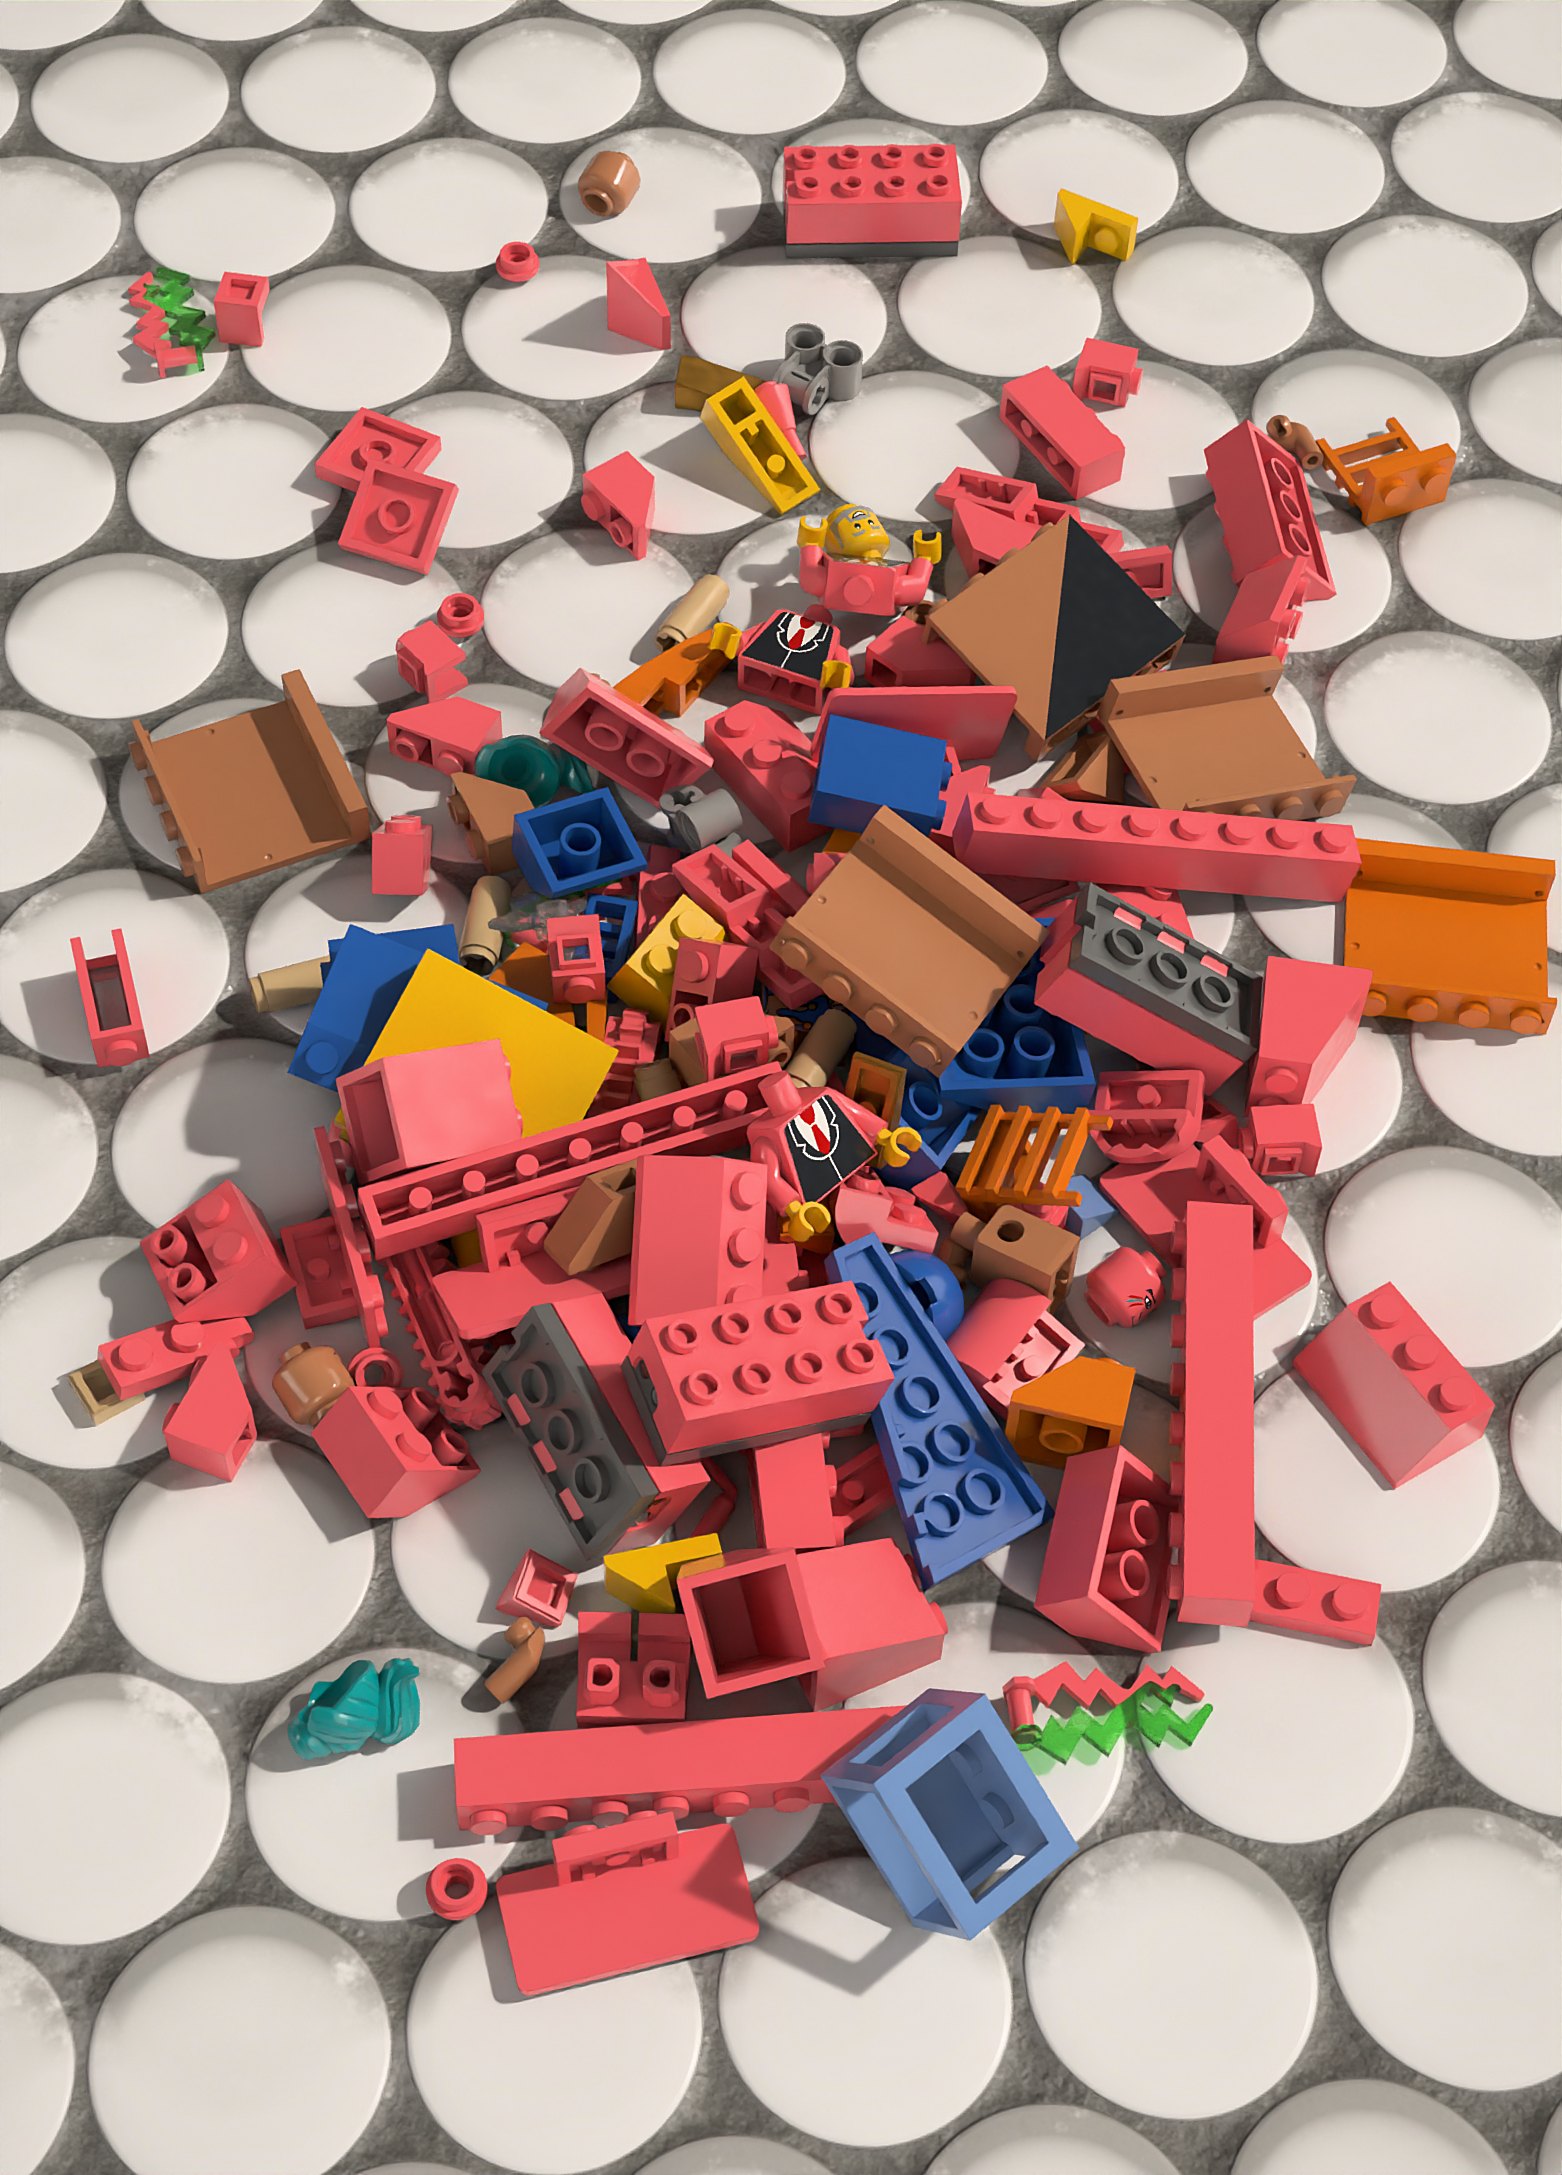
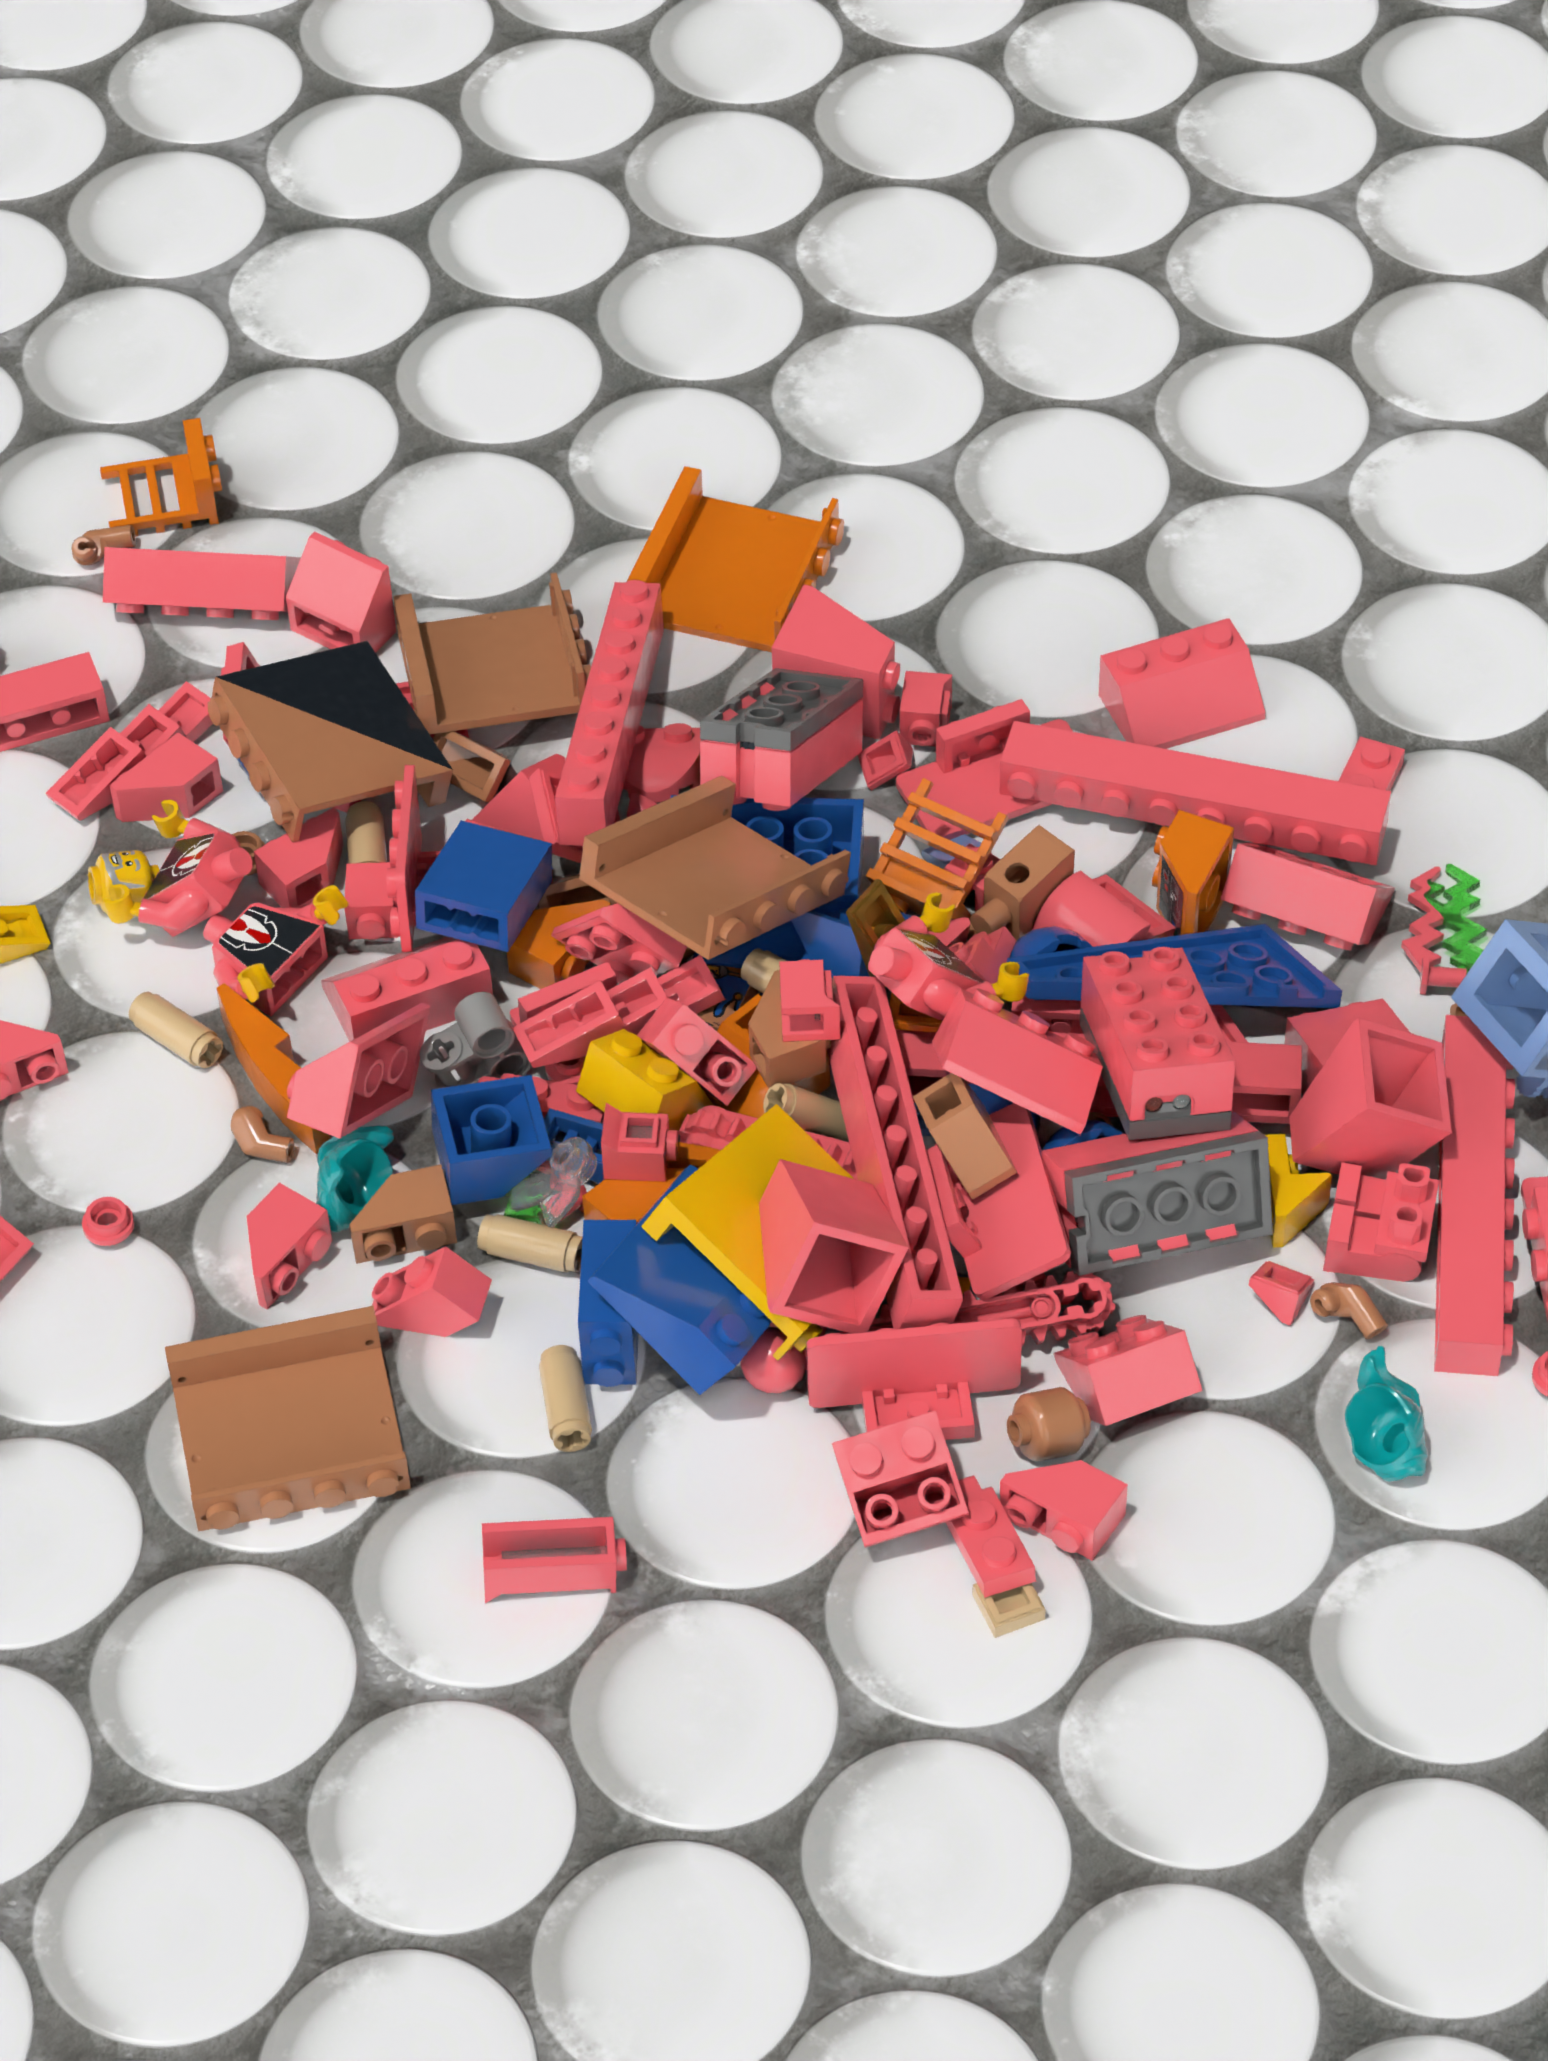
camera: 75 degrees left, 5 degrees down
coral plate [347,1347,403,1387] -> none
coral window [395,620,468,704] -> none
coral head [1084,1247,1167,1328] -> none
coral slope [1088,1070,1206,1163] -> none

